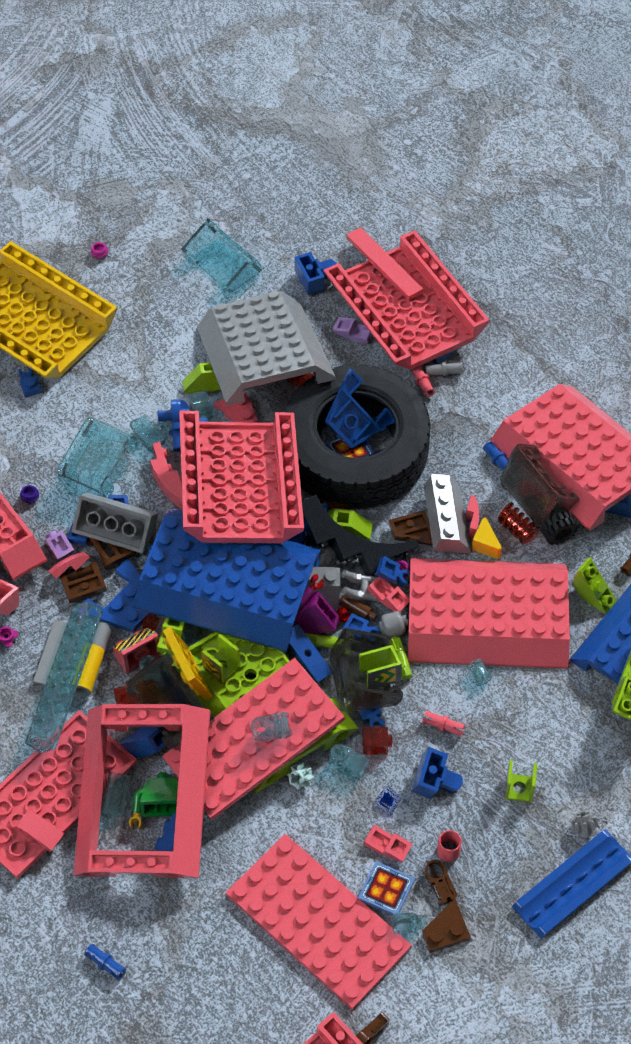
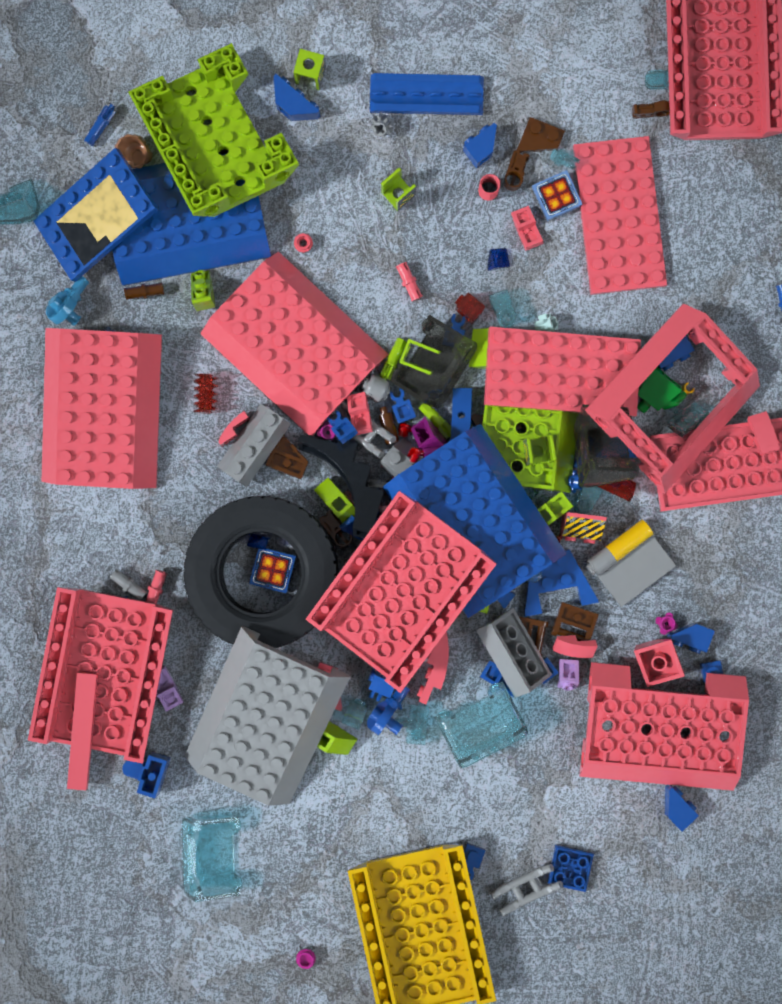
camera: 145 degrees left, 30 degrees up
dark purple plate [20,485,39,503] -> none
clear light blue brick [25,601,103,753] -> none
yellow plate [163,627,213,700] -> none
clear light blue piece [251,712,293,742] -> none
blue wing [325,369,395,448] -> none
blue brick [411,747,463,799] -> none
clear light blue bush [467,659,492,686] -> none
yellow slope [471,518,502,559] -> none
blue pin [483,441,514,475] -> none
clear smoke windscreen [500,444,580,531] -> none
black tyre [541,511,579,545] -> none
none -> coral plate [294,233,313,253]
none -> blue slope [463,123,497,169]

